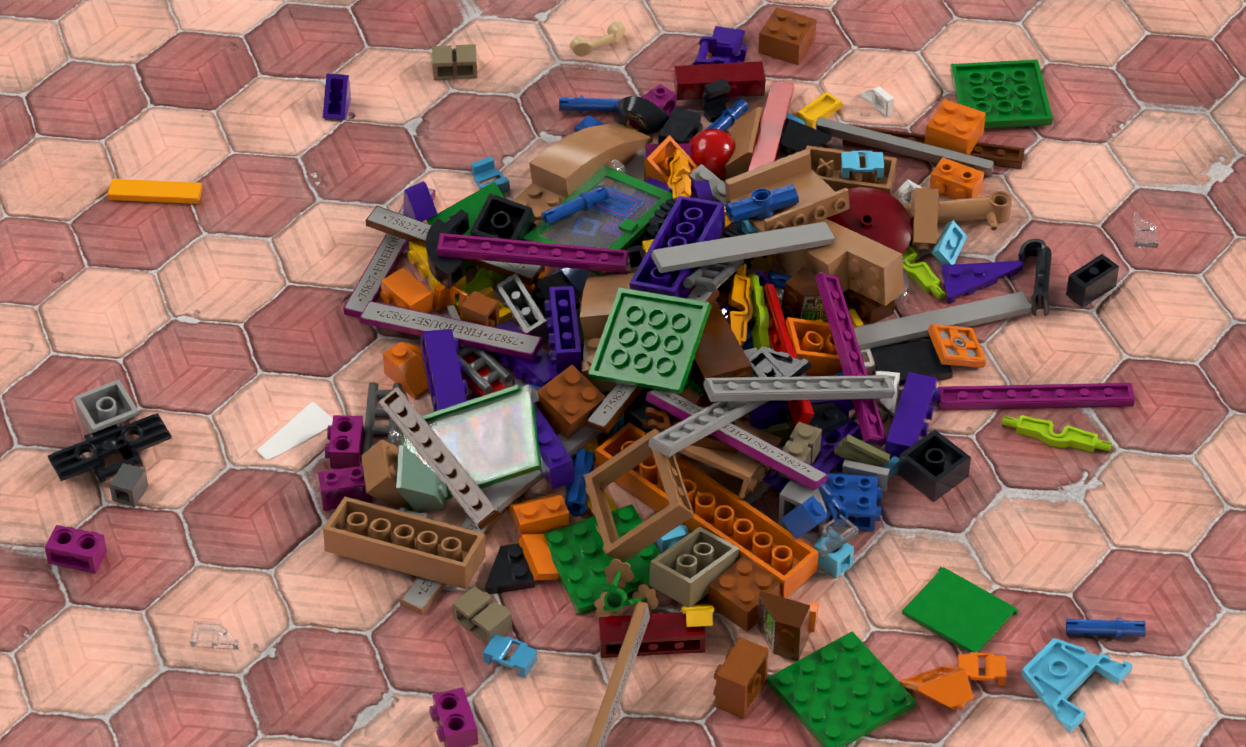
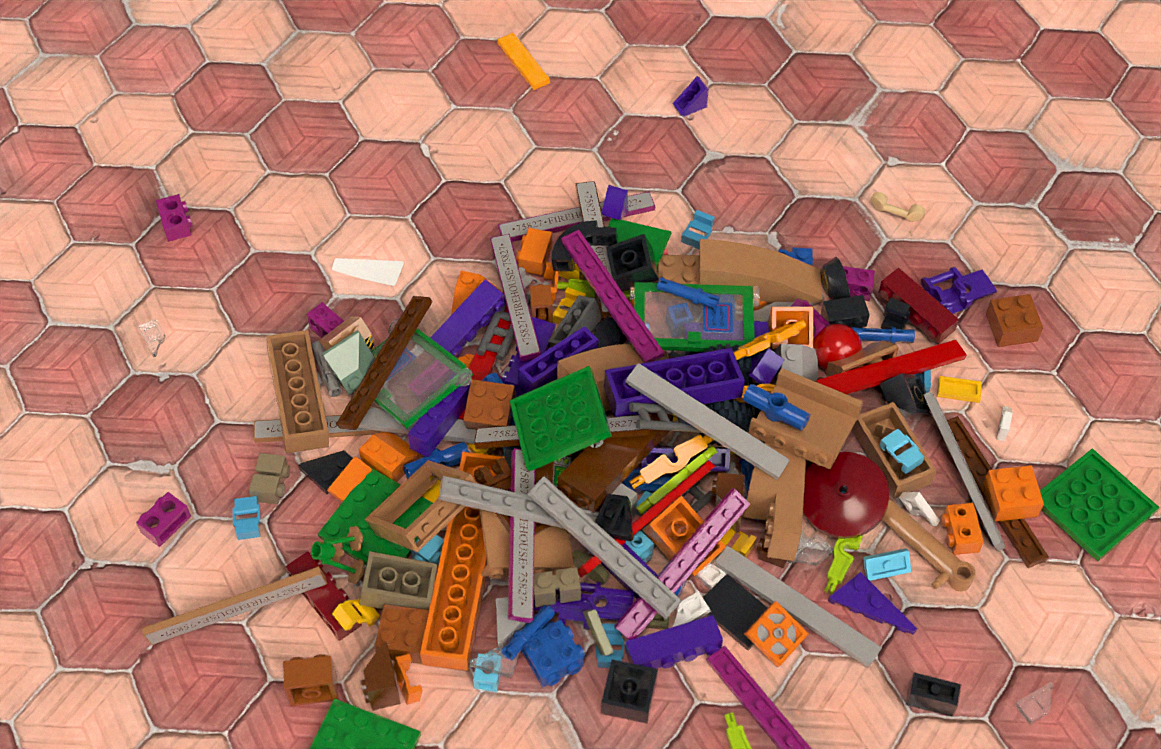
camera: 55 degrees right, 10 degrees up
black piece [47,413,172,483] -> none
light grey slope [74,379,139,433] -> none
dark grey brick [109,463,148,507] -> none
magenta brick [325,415,364,469] -> none
dark grey bar [361,382,402,459] -> none
dark tan piece [432,44,477,80] -> none
blue pin [559,95,621,113] -> none
black wing [780,402,848,437] -> none
blue brick [781,496,828,539] -> none
light grey tile [842,460,890,492] -> none
medium nougat brick [909,188,938,251] -> none
black piece [1018,239,1052,316] -> none

